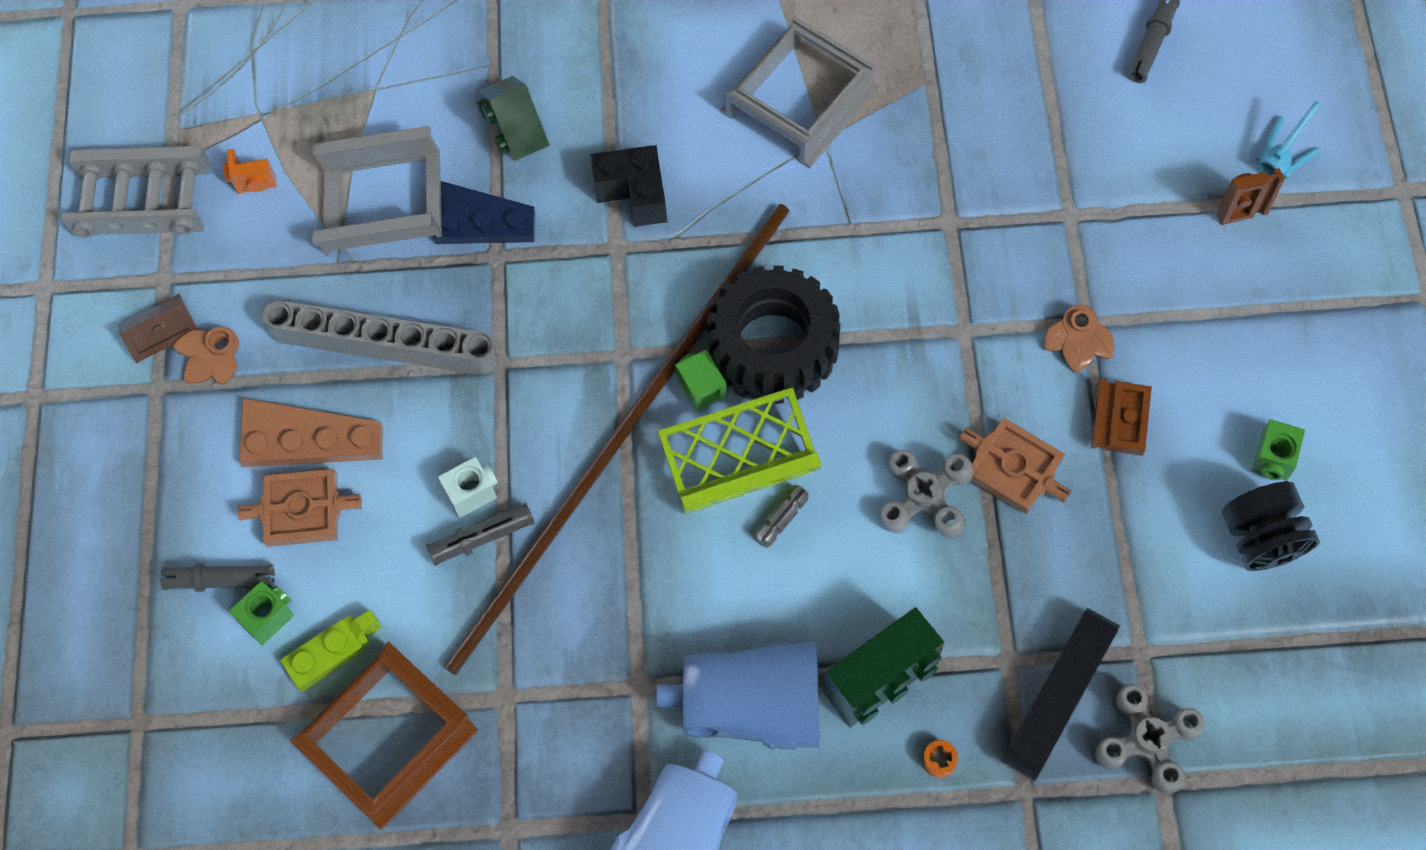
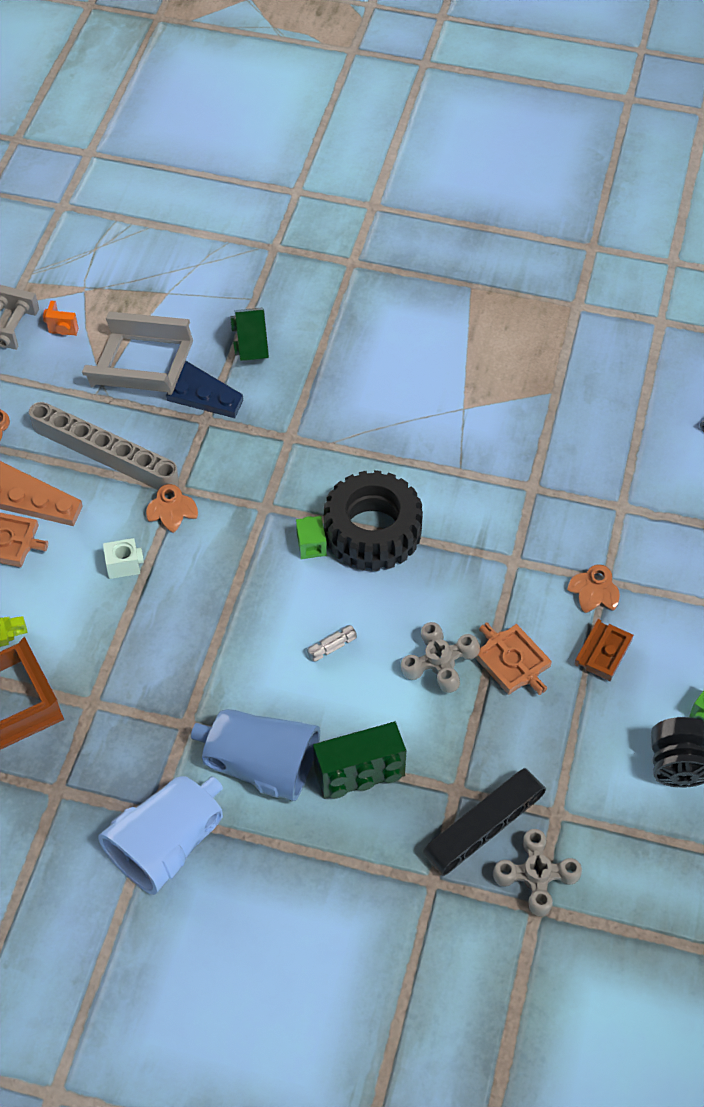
camera: 15 degrees right, 10 degrees down
dark grey pin [426,503,535,566] -> none
reddish brown piece [444,204,790,675] -> none
black brick [590,145,667,227] -> none
lime fence [657,387,822,515] -> none
light grey piece [721,17,879,169] -> none
orange bush [923,740,958,778] -> none
none -> nougat plate [146,484,198,533]

